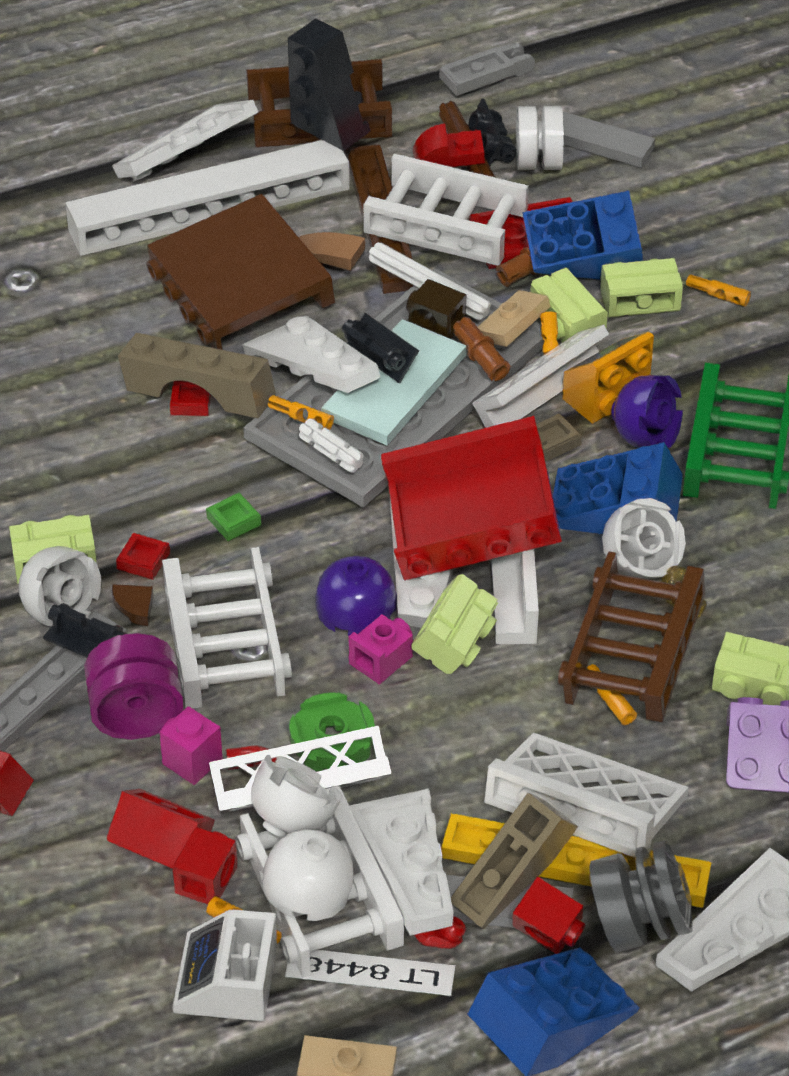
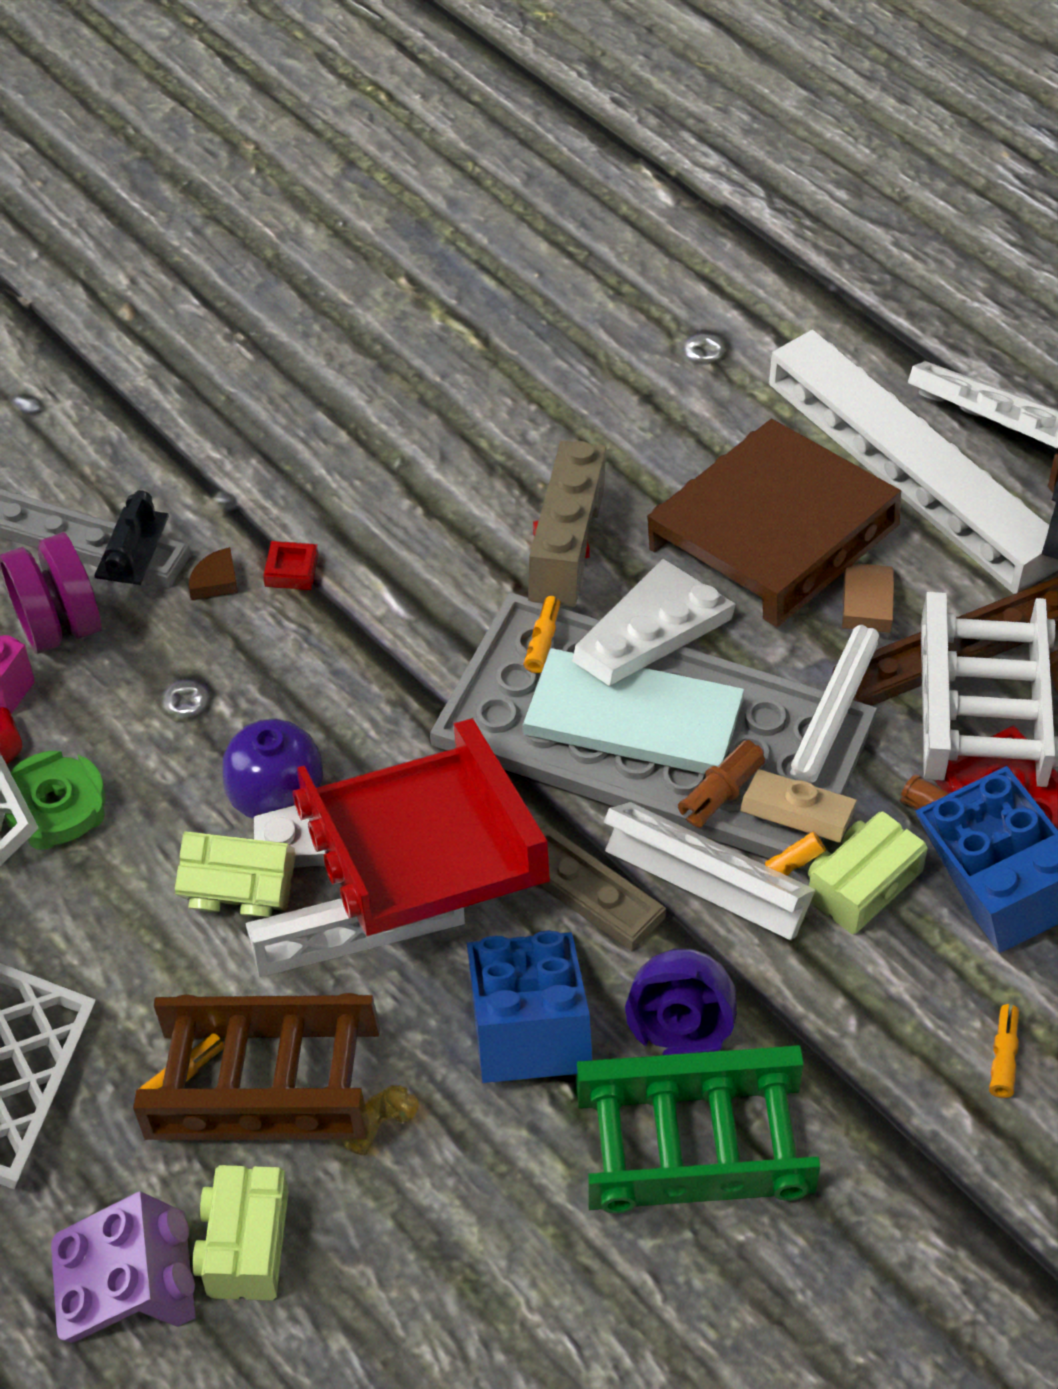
camera: 75 degrees right, 5 degrees up
yellowish green brick [9,515,97,584] -> none
white cylinder [19,546,101,627] -> none
white fence [162,547,292,708] -> none
bright green tile [206,492,261,541] -> none
white axle [299,419,364,473] -> none
black hinge [342,313,420,383] -> none
dark pink brick [348,614,413,685] -> none
dark brown brick [406,279,467,339] -> none
light orange slope [562,332,654,424] -> none
yellowish green brick [600,258,683,318] -> none
white cylinder [602,498,686,580] -> none

